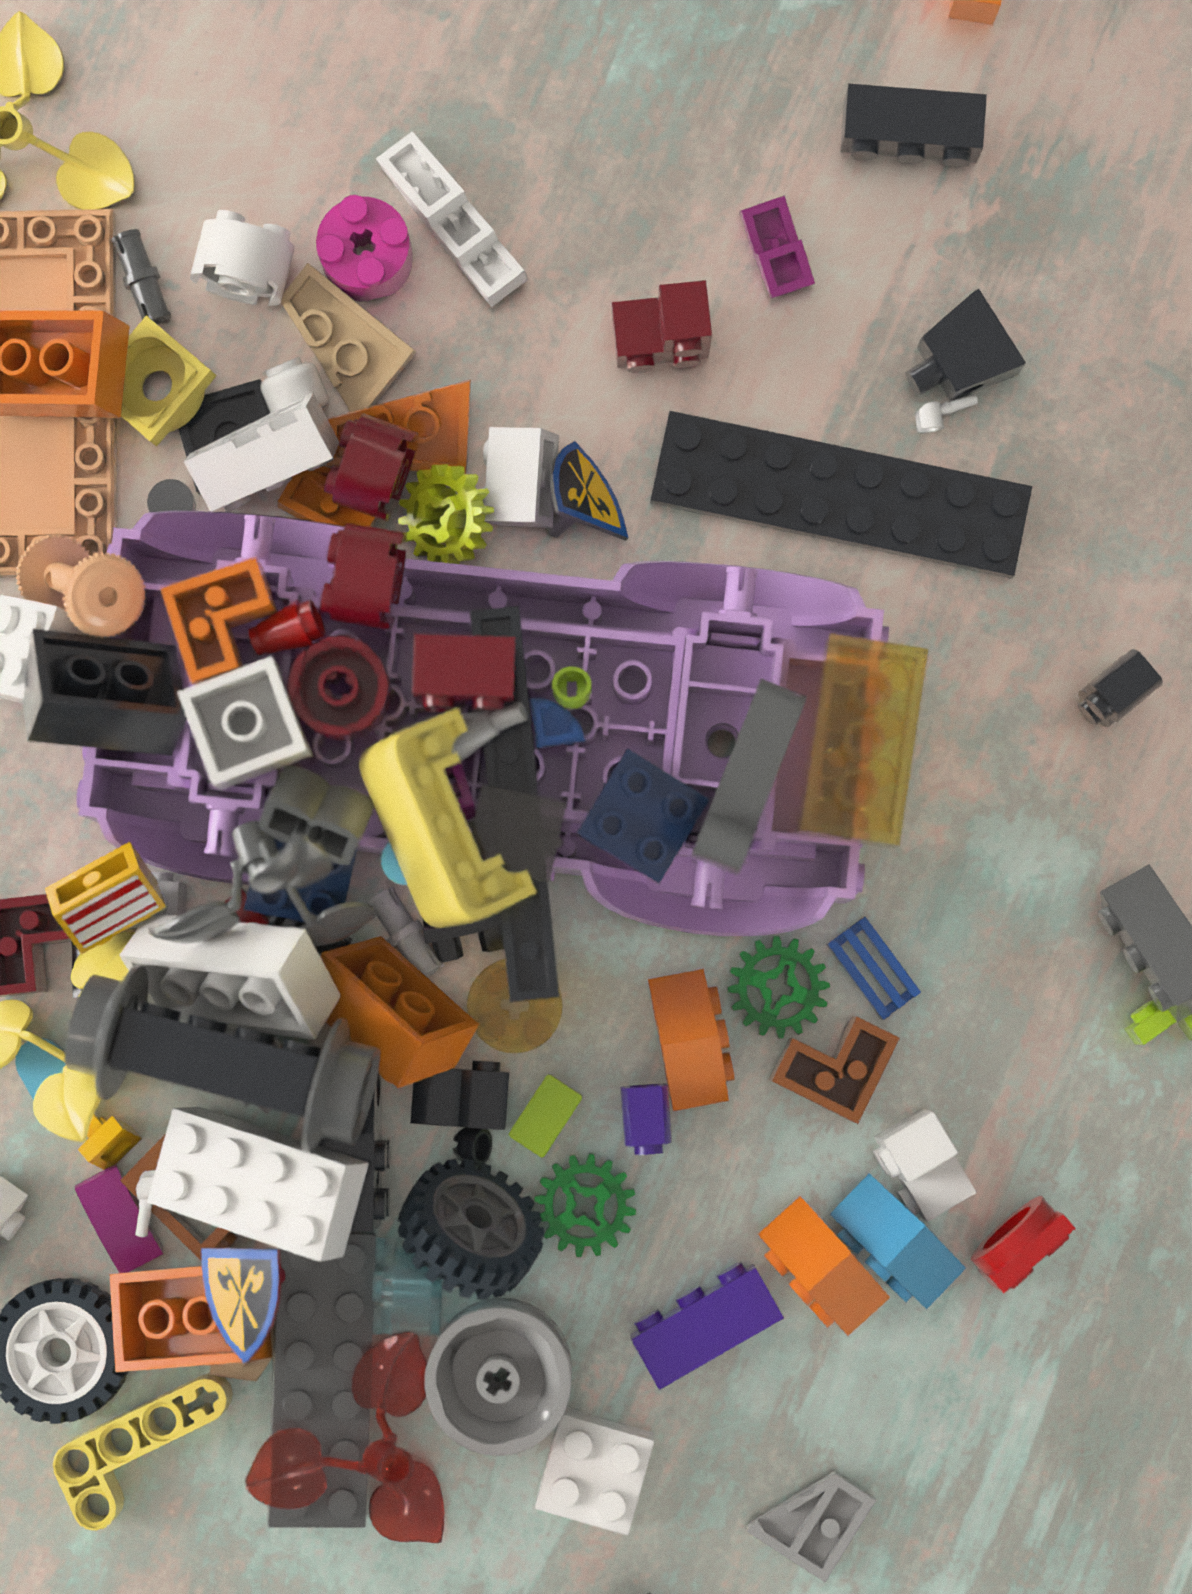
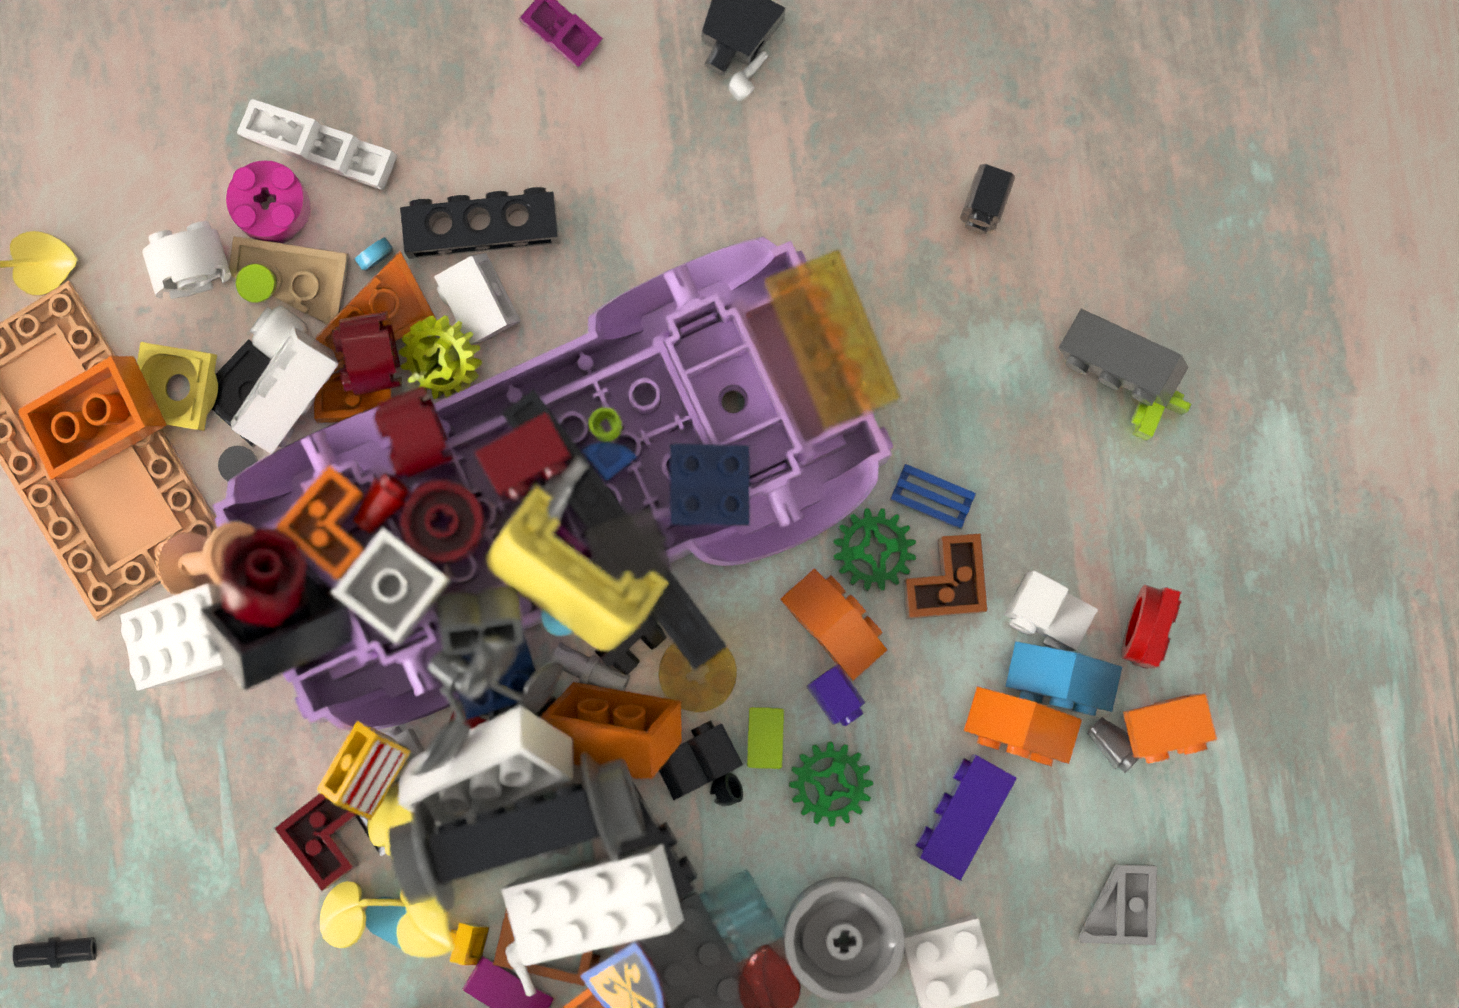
camera: 35 degrees left, 0 degrees up
dark grey pin [111,229,172,325] -> none
black wheel [398,1159,544,1300] -> none
shield [546,441,628,541] -> none
dark red brick [612,280,712,373] -> none
black plate [650,410,1033,579] -> none
dark grey beam [691,678,807,875] -> none
none -> dark red brick [220,528,306,626]
none -> lime tile [236,264,277,303]
none -> medium azure tile [354,237,393,271]
none -> black brick [400,187,560,259]
none -> dark grey cone [1087,717,1139,773]
none -> orange brick [1123,693,1217,764]

